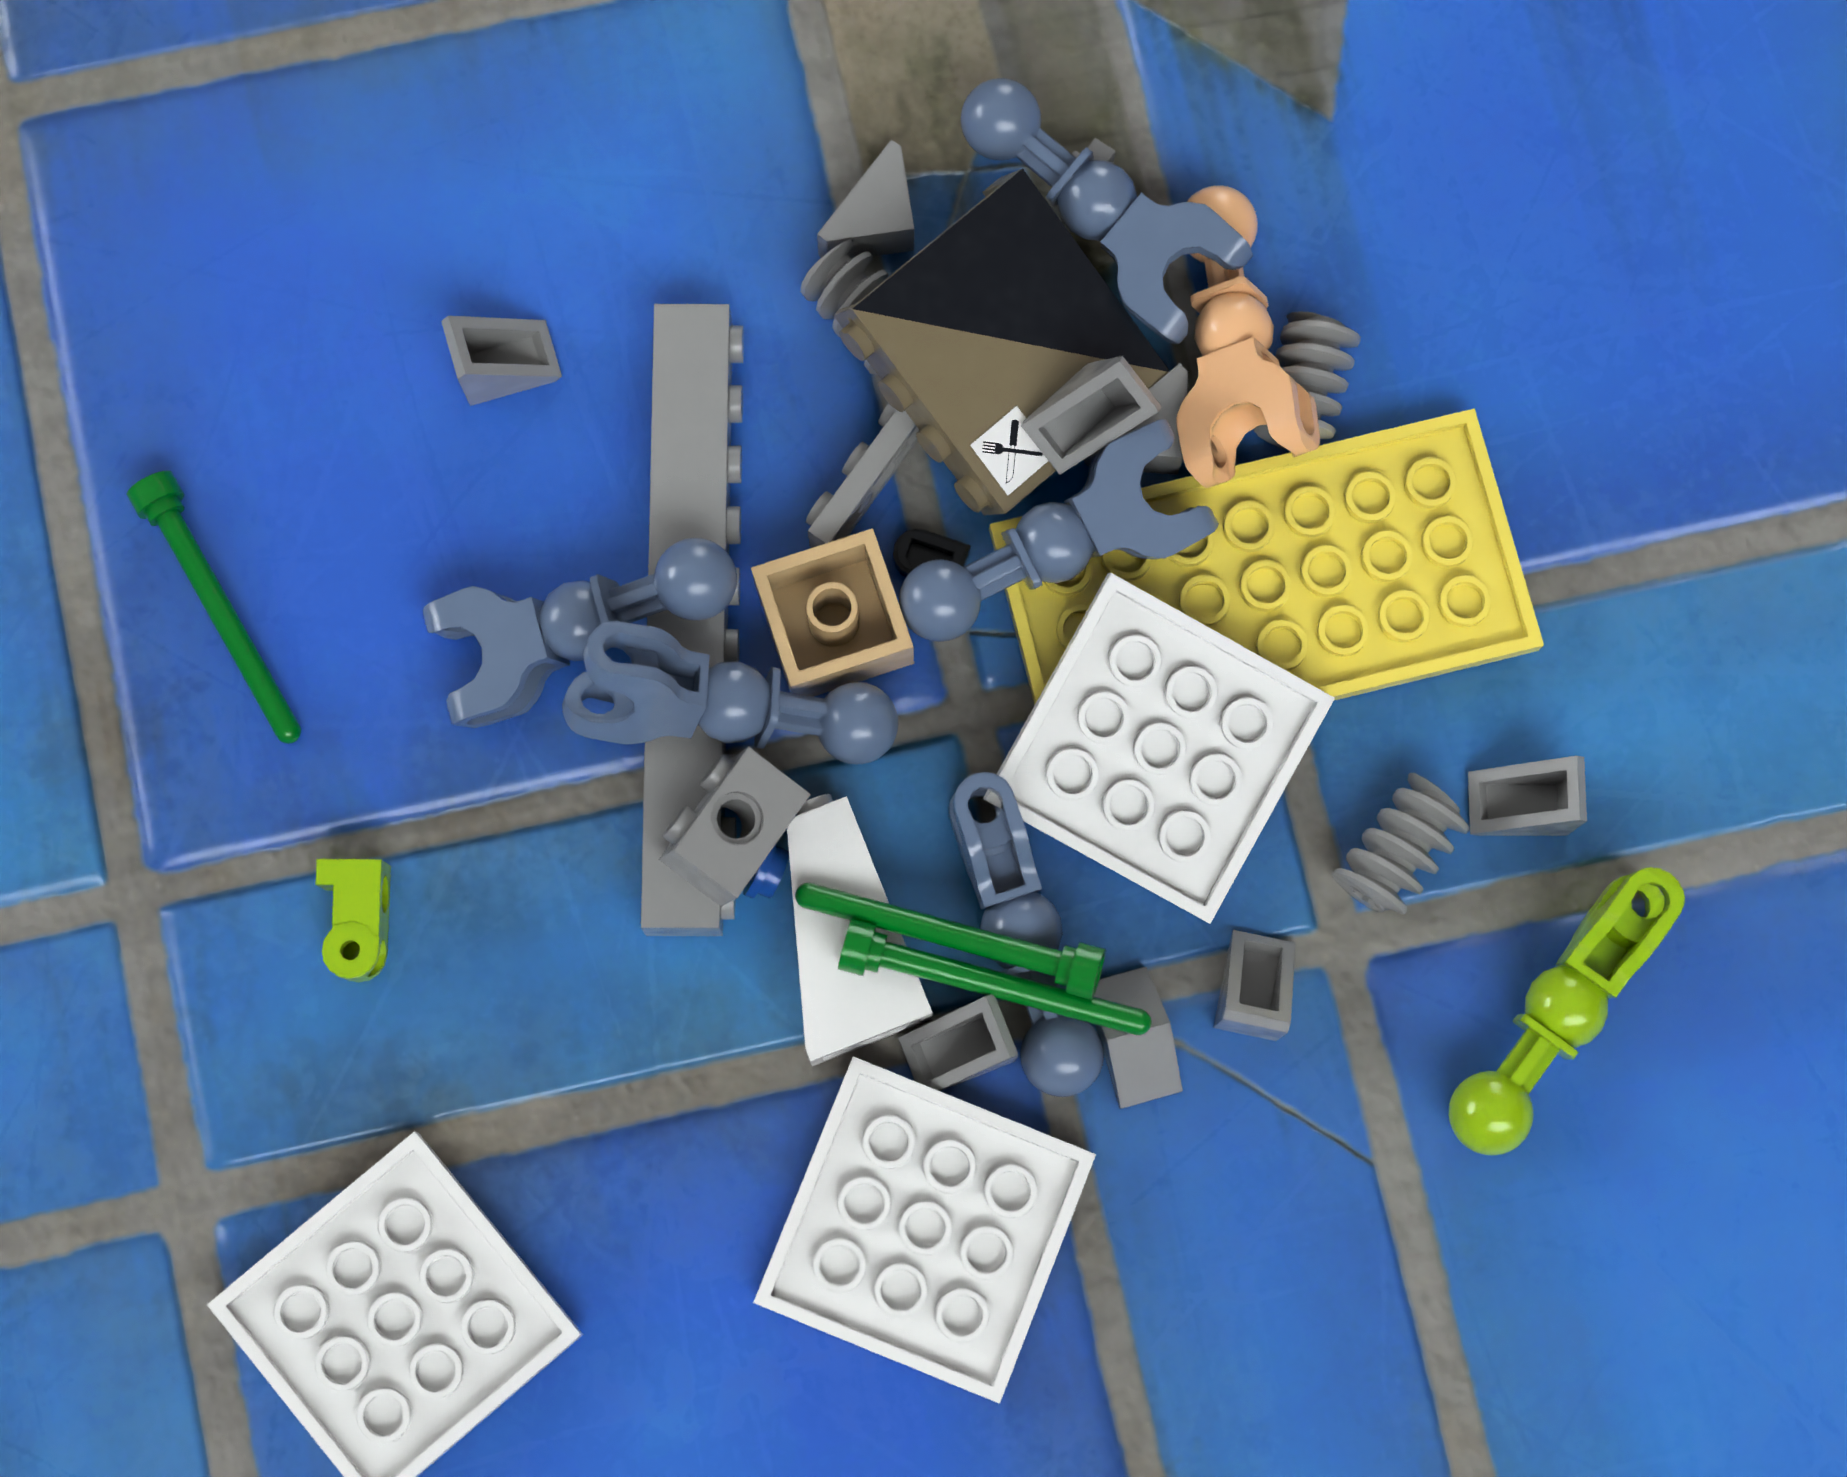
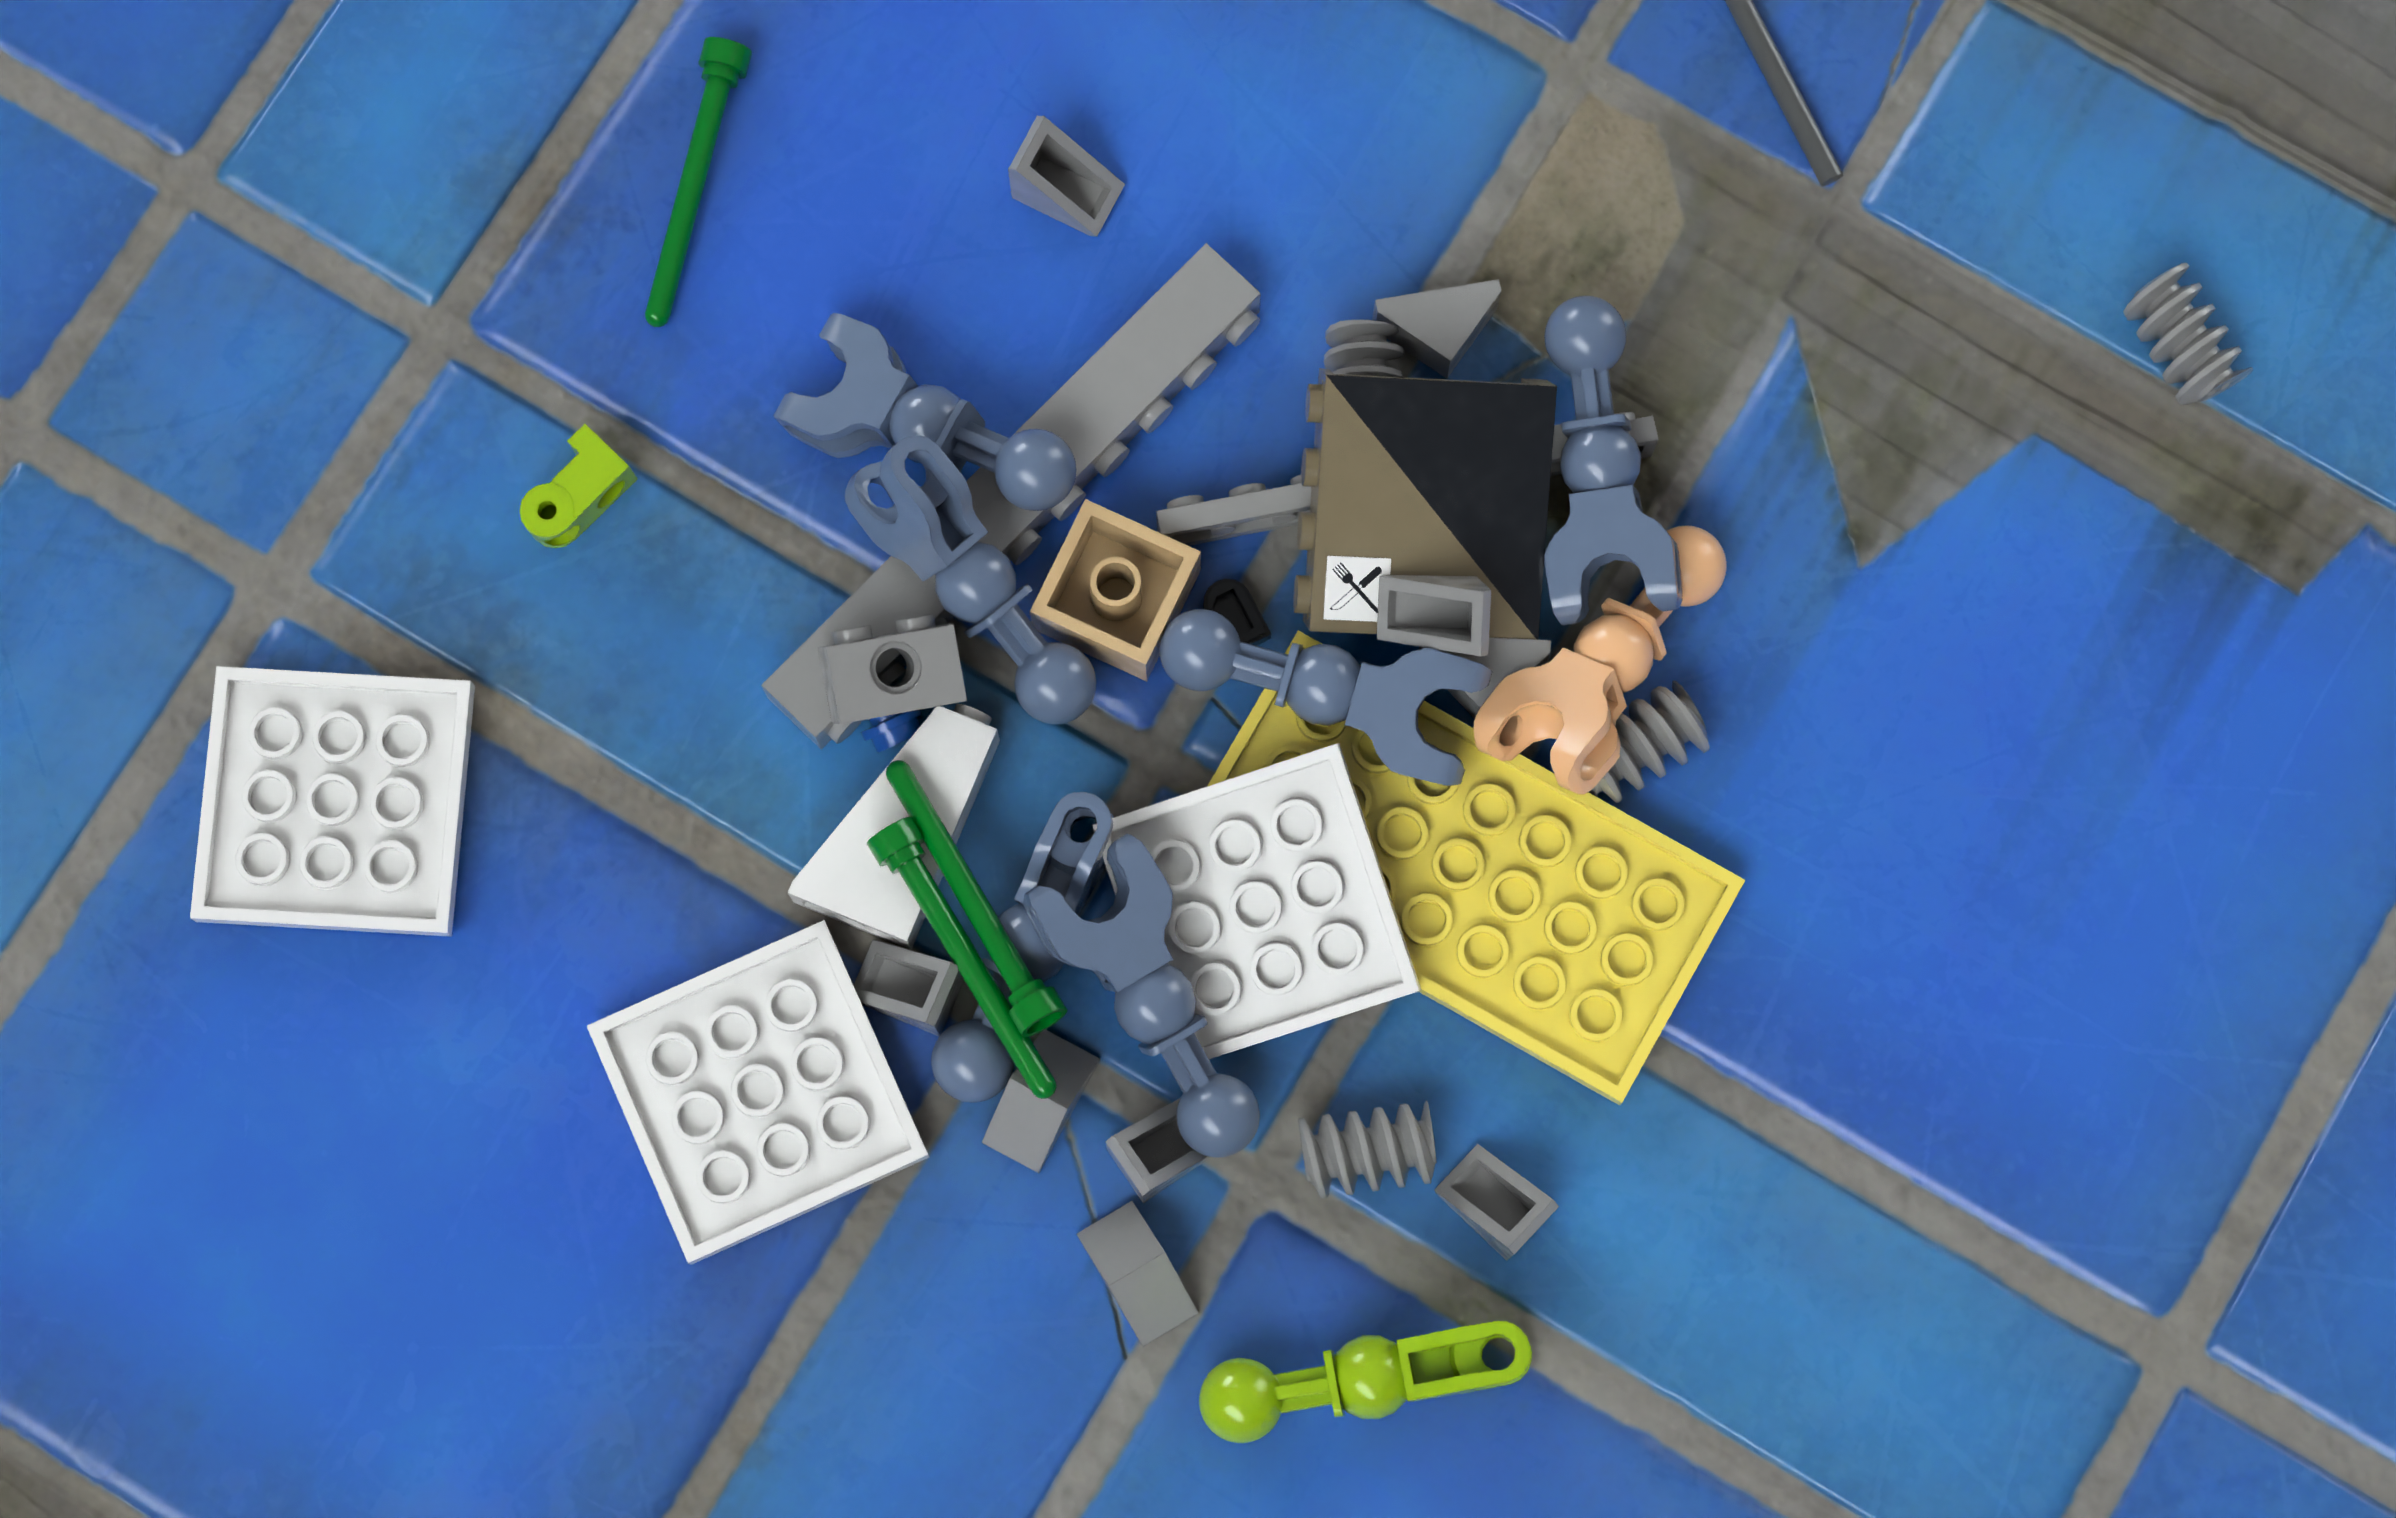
camera: 45 degrees right, 0 degrees up
none -> sand blue piece [1023,834,1260,1158]
none -> light grey slope [1076,1201,1199,1347]

